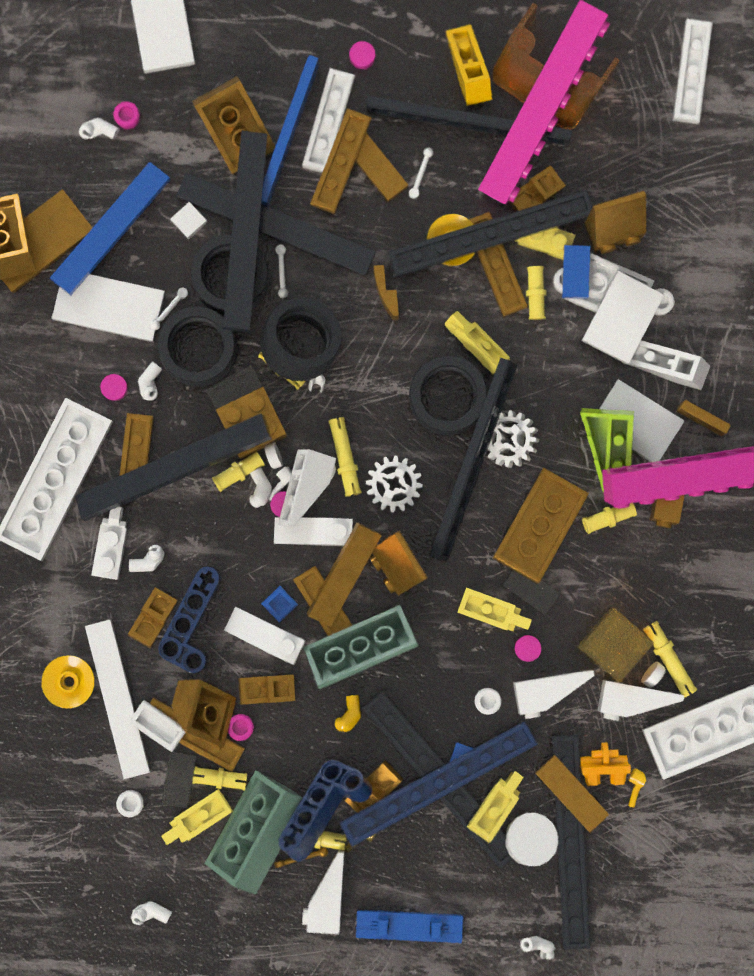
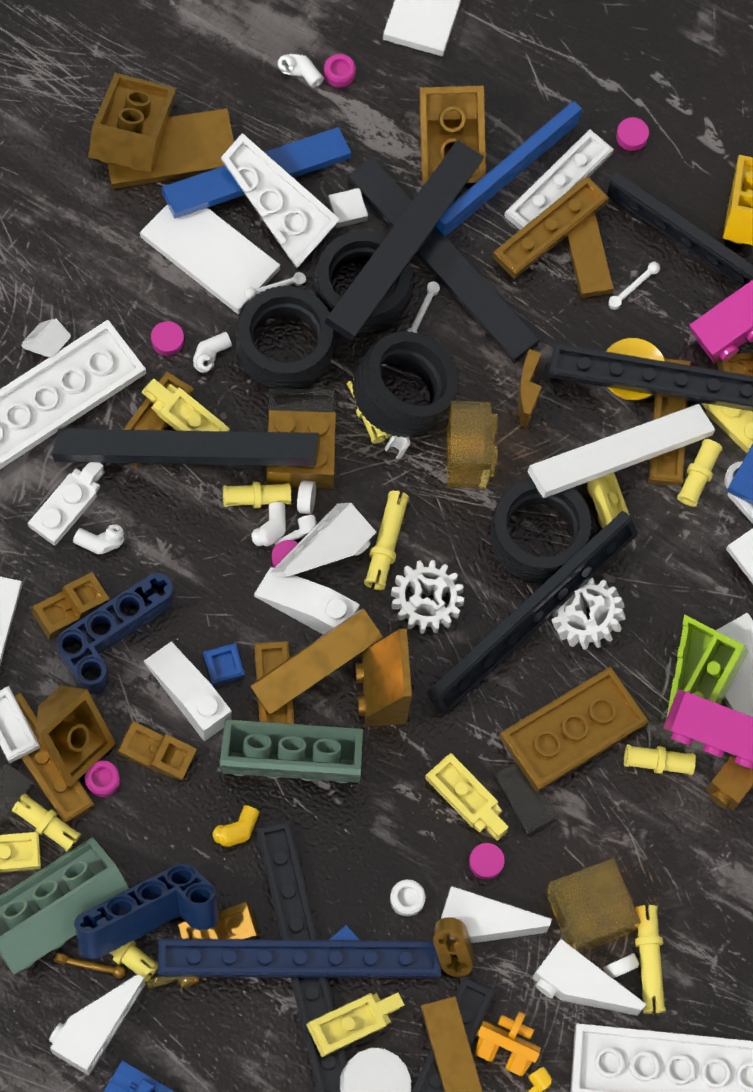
camera: 20 degrees right, 15 degrees down
none -> white slope [21,319,71,357]
none -> light yellow hinge [142,379,230,431]
none -> white wing [221,133,340,268]
none -> pearl gold beam [433,917,474,977]
none -> clear yellow brick [447,401,498,488]
none -> white tile [527,404,715,498]

